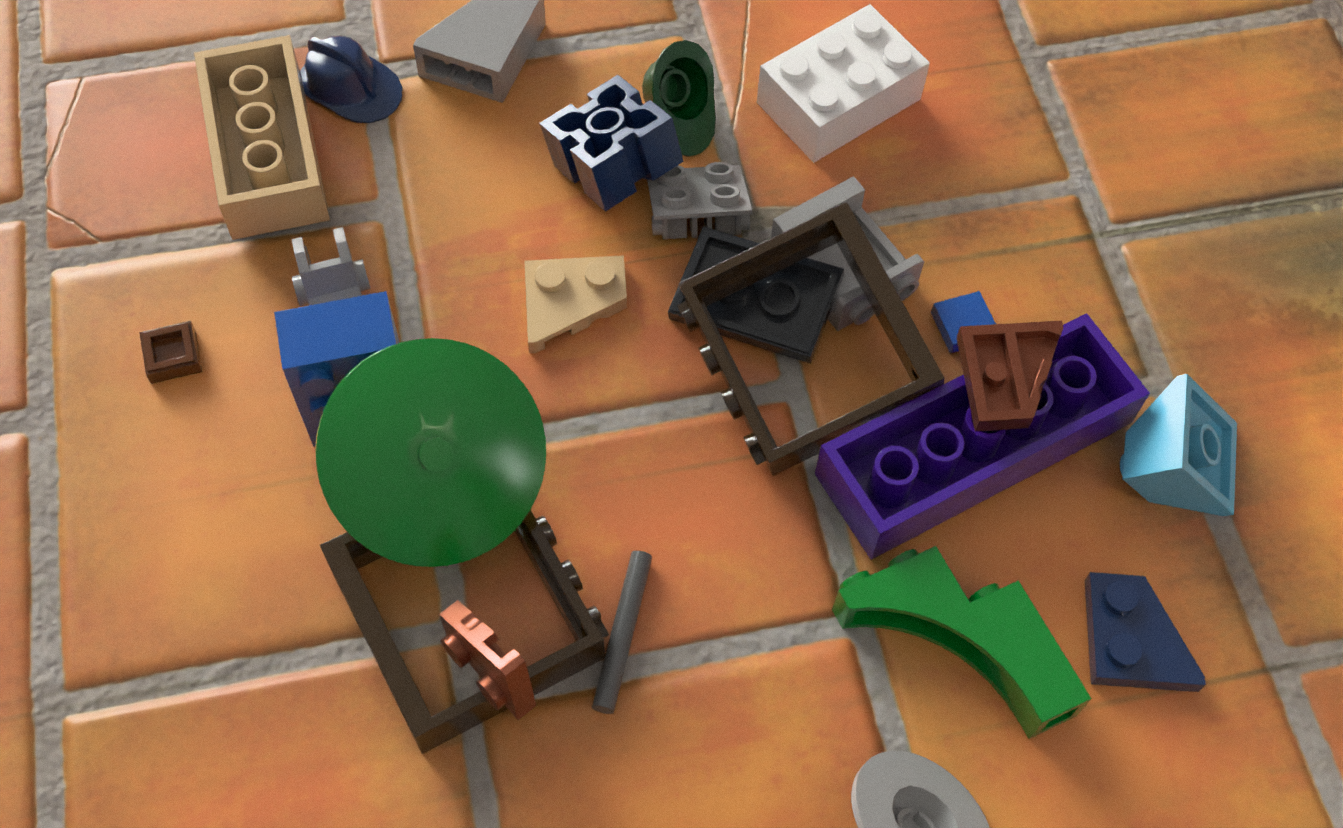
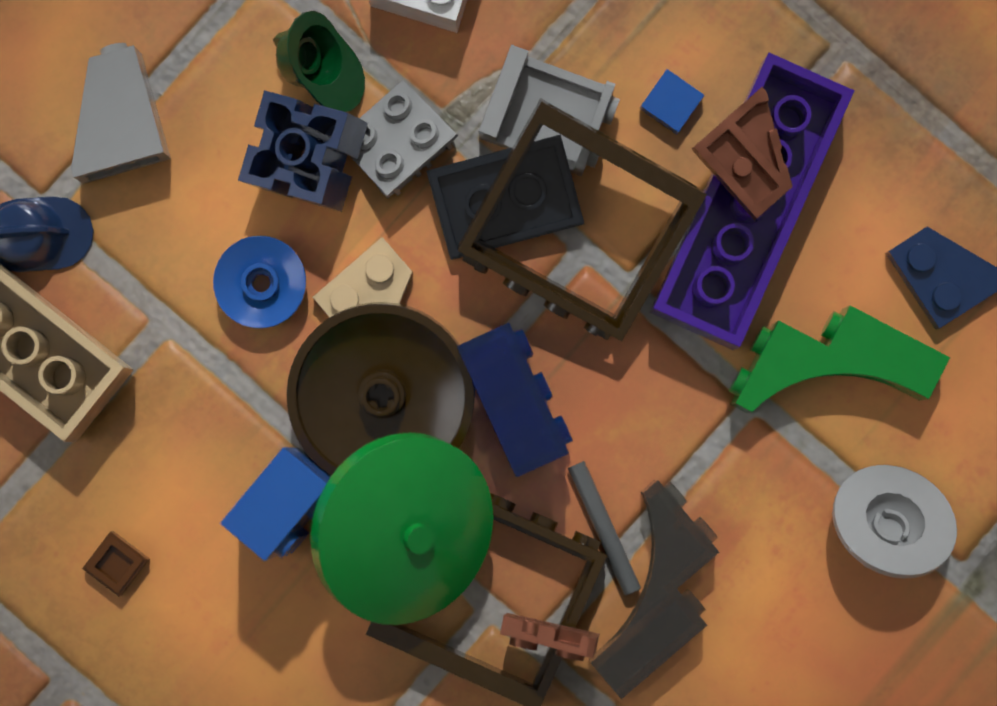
camera: 35 degrees left, 25 degrees up
light grey hinge [292,227,371,306] -> none
medium azure slope [1120,374,1237,516] -> none
none -> blue dish [213,236,306,329]
none -> dark brown dish [286,302,475,476]
none -> clear blue brick [457,323,573,478]
none -> clear smoke arch [588,480,719,699]

